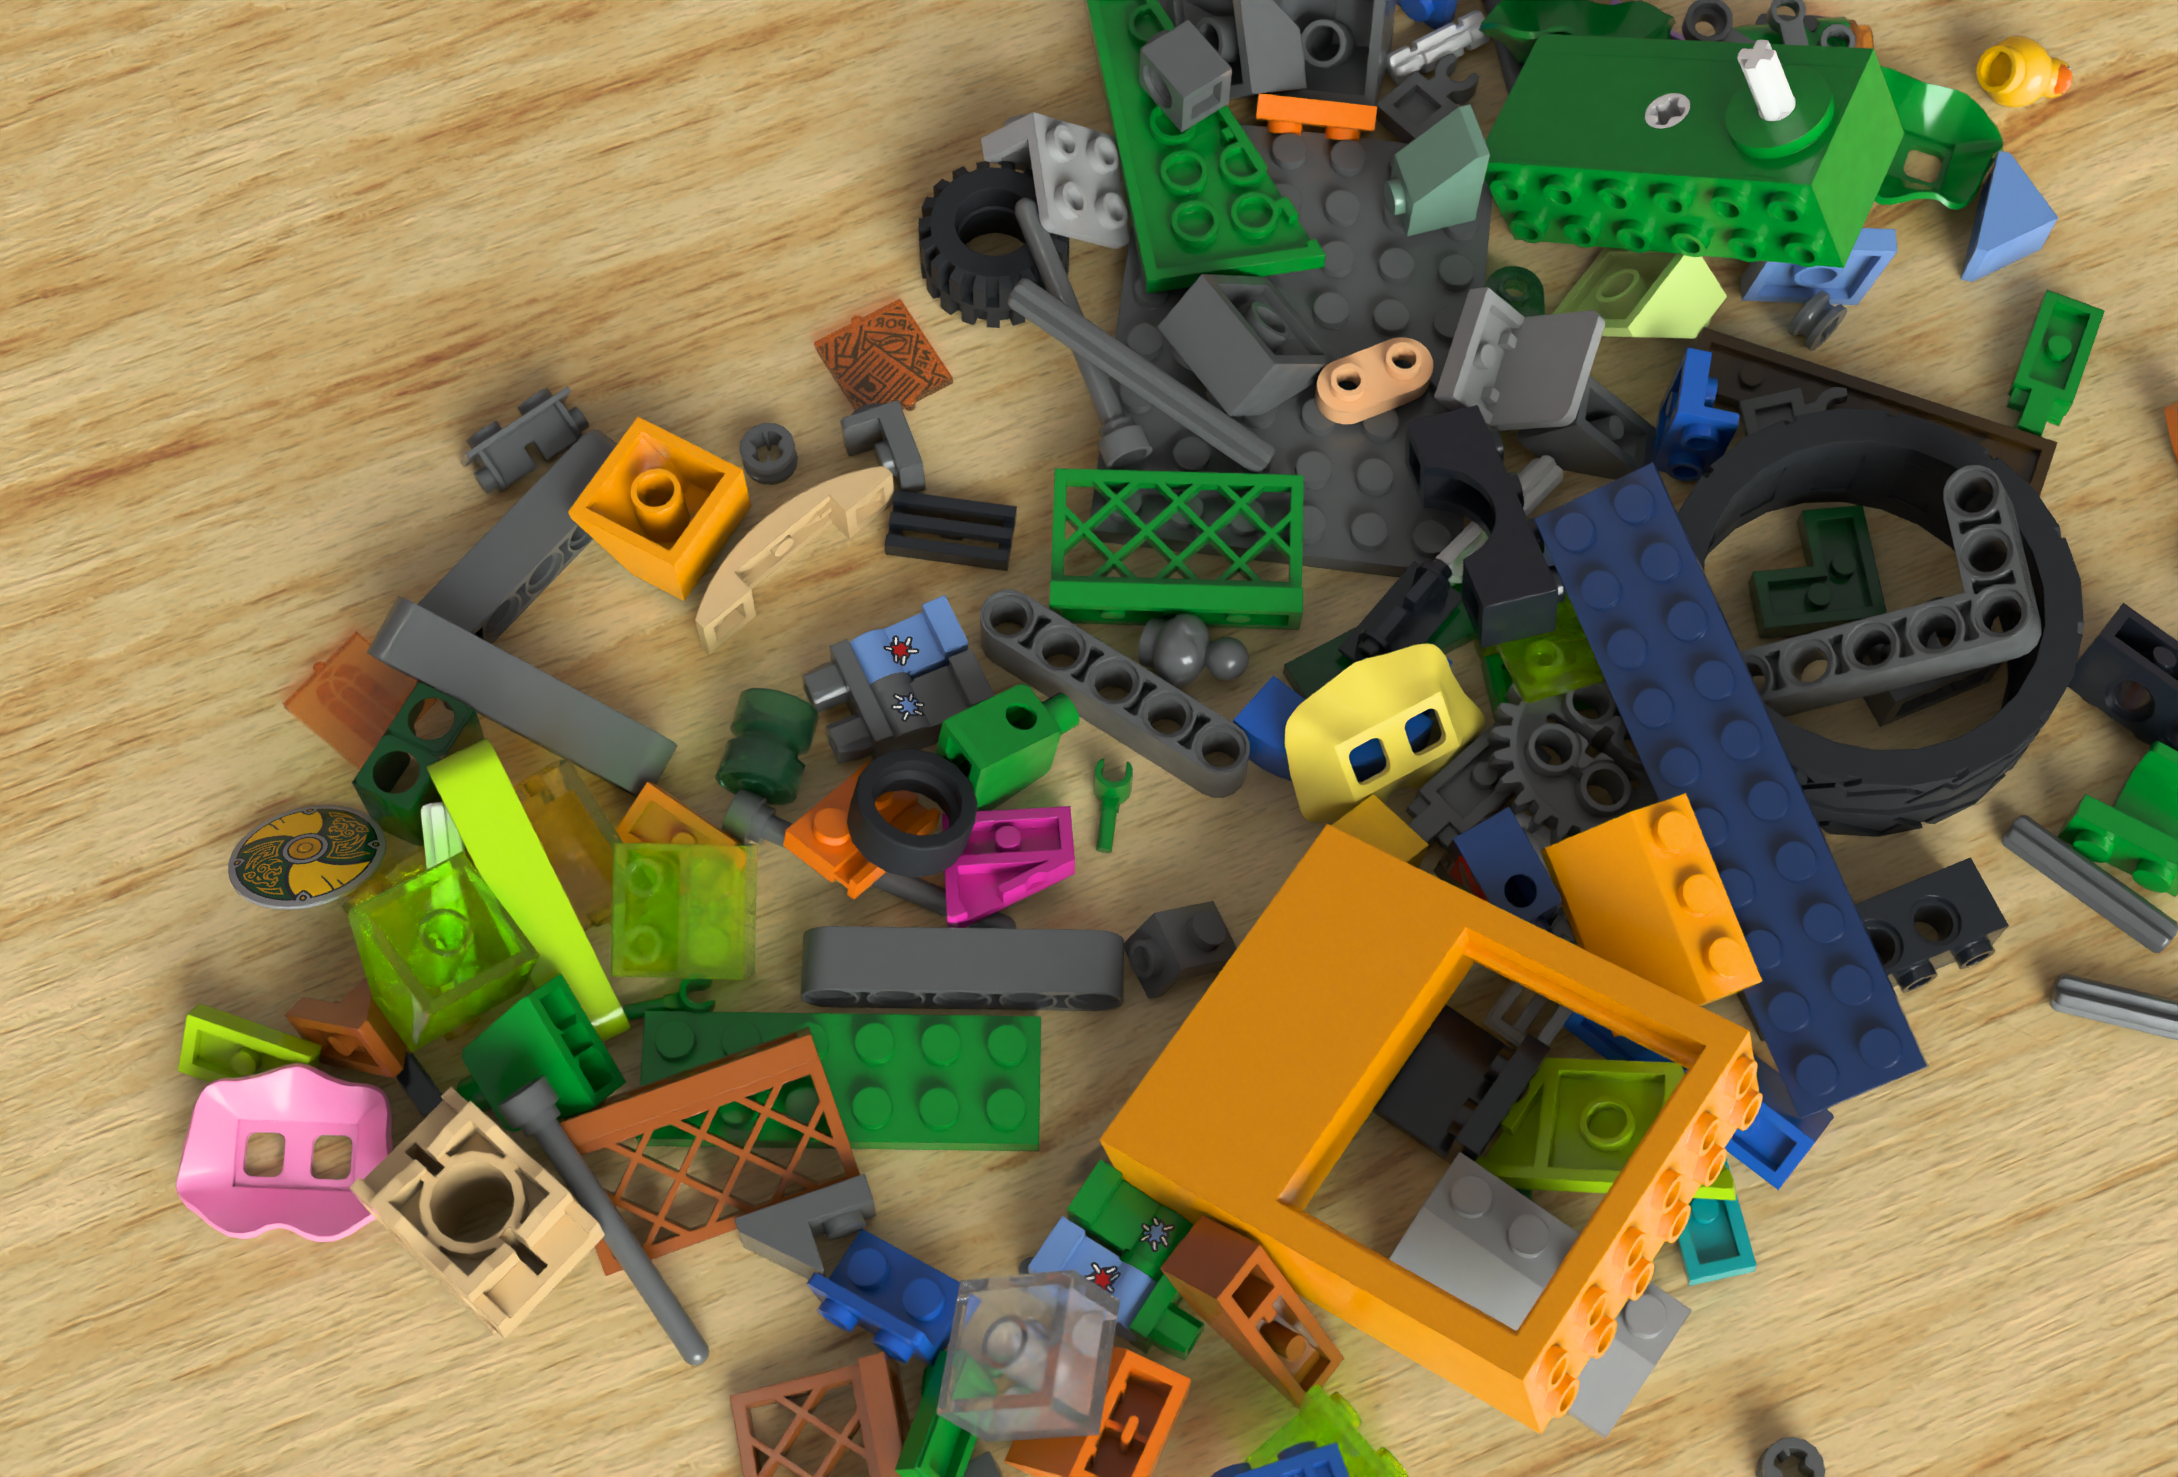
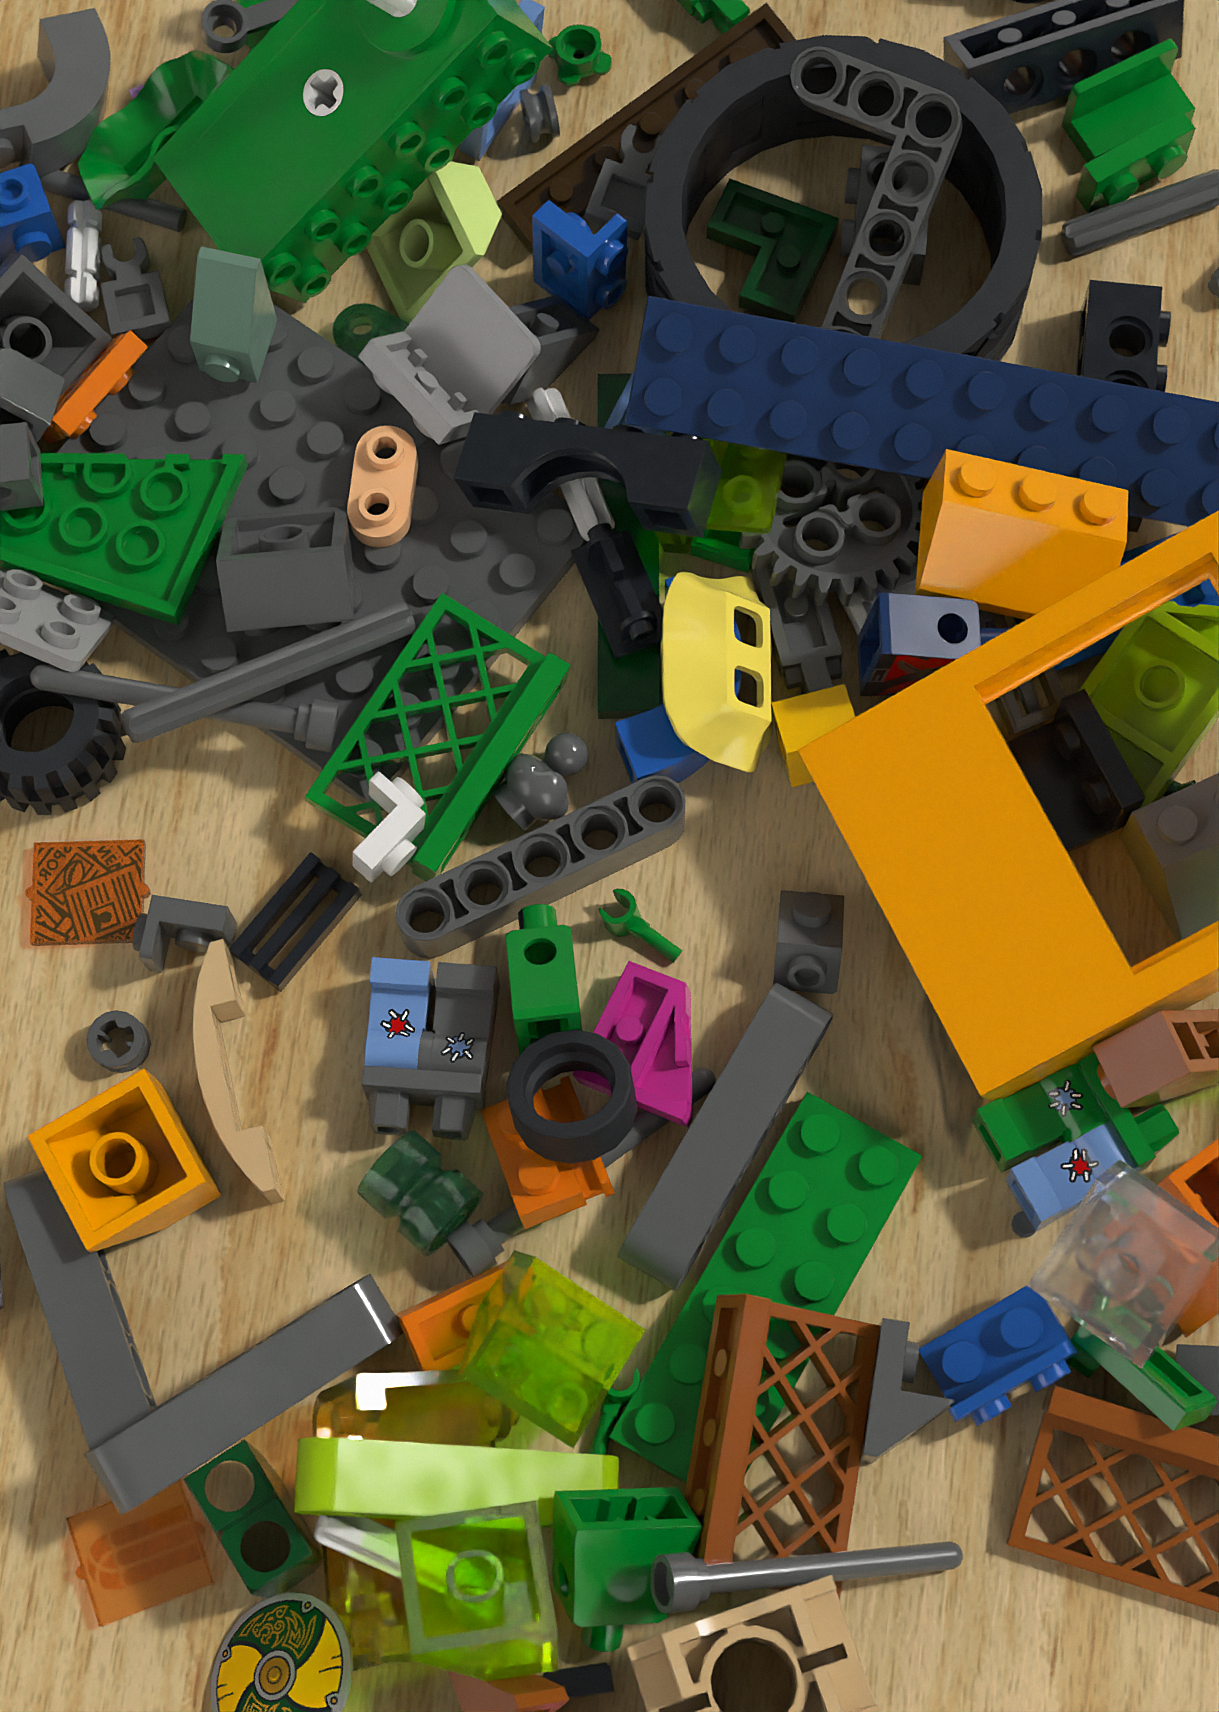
camera: 55 degrees left, 5 degrees up
none -> white bracket [353,771,426,883]
none -> green plate [548,24,612,86]

